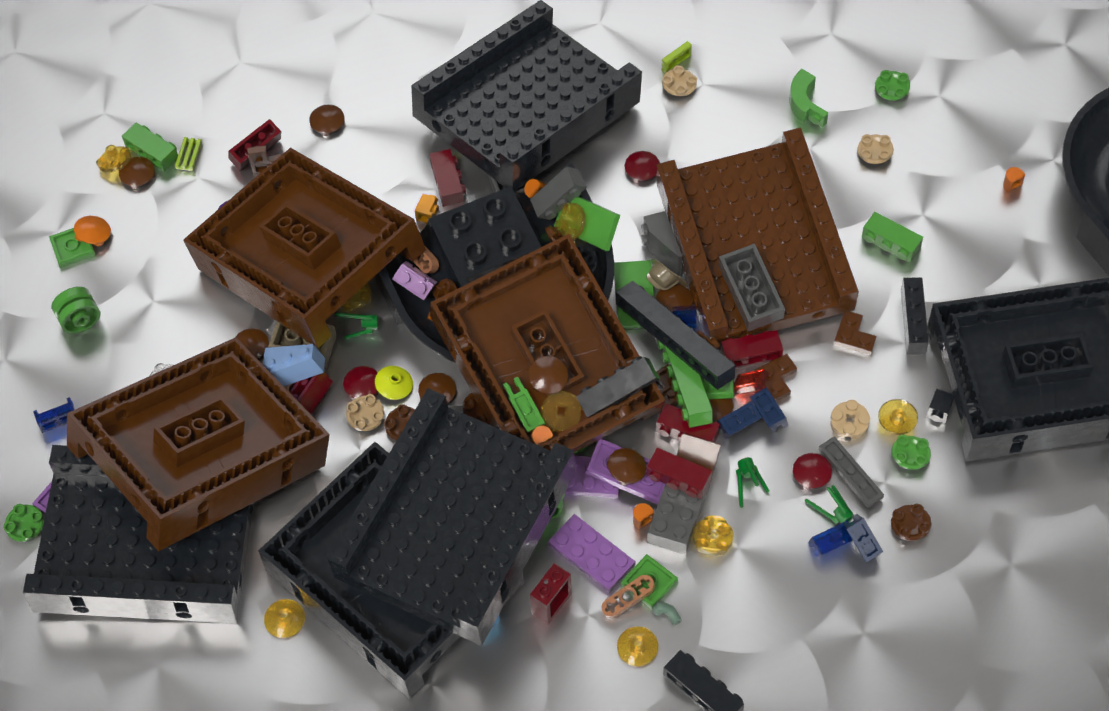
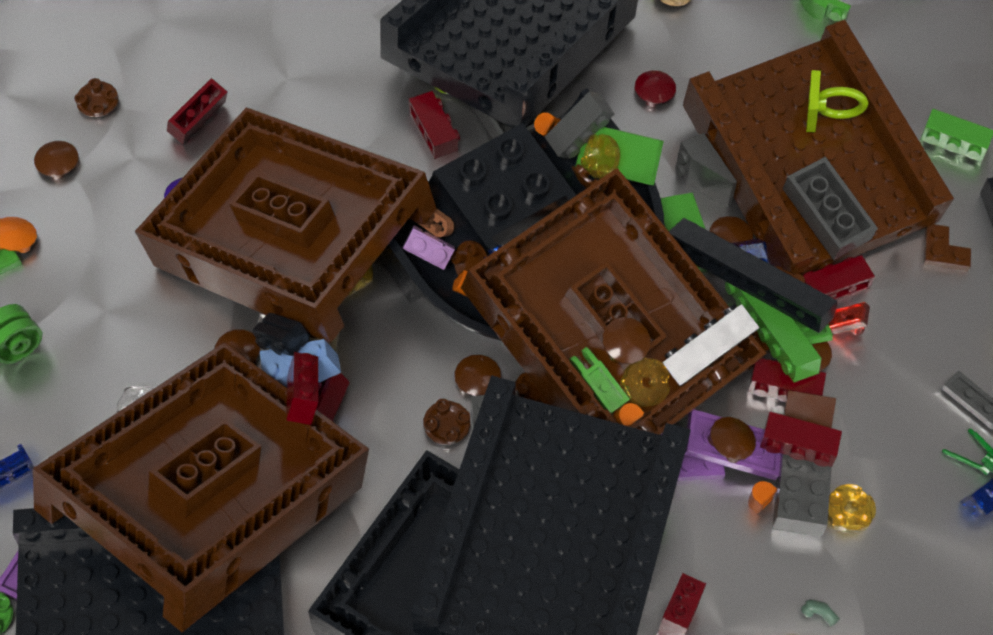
camera: 15 degrees left, 0 degrees up
clear yellow dish [96,145,131,173] -> none
bright green brick [122,122,178,172] -> none
lime tile [175,137,202,171] -> none
reddish brown plate [247,146,281,175] -> none
reddish brown dish [309,104,345,136] -> none
green plant [335,312,377,340] -> none
dark red dish [343,366,378,400] -> none
tan dish [346,394,385,431] -> none
neon yellow dish [375,366,413,400] -> none
light orange brick [414,194,439,224] -> none
medium lavender plate [548,514,636,593] -> none
nougat beam [602,575,655,619] -> none
bright green tile [621,554,678,609] -> none
dark tan piece [646,259,688,291] -> none
dark blue hinge [717,401,762,439] -> none
green plant [736,457,769,508] -> none
dark blue hinge [750,387,789,432] -> none
reddish brown plate [754,354,797,402] -> none
dark red dish [793,453,832,490] -> none
tan plate [830,400,870,439] -> none
tan dish [857,134,894,164] -> none
none -> reddish brown dish [74,78,119,117]
none -> black brick [252,313,309,356]
none -> dark red brick [286,352,318,425]
none -> lime tile [806,70,868,132]

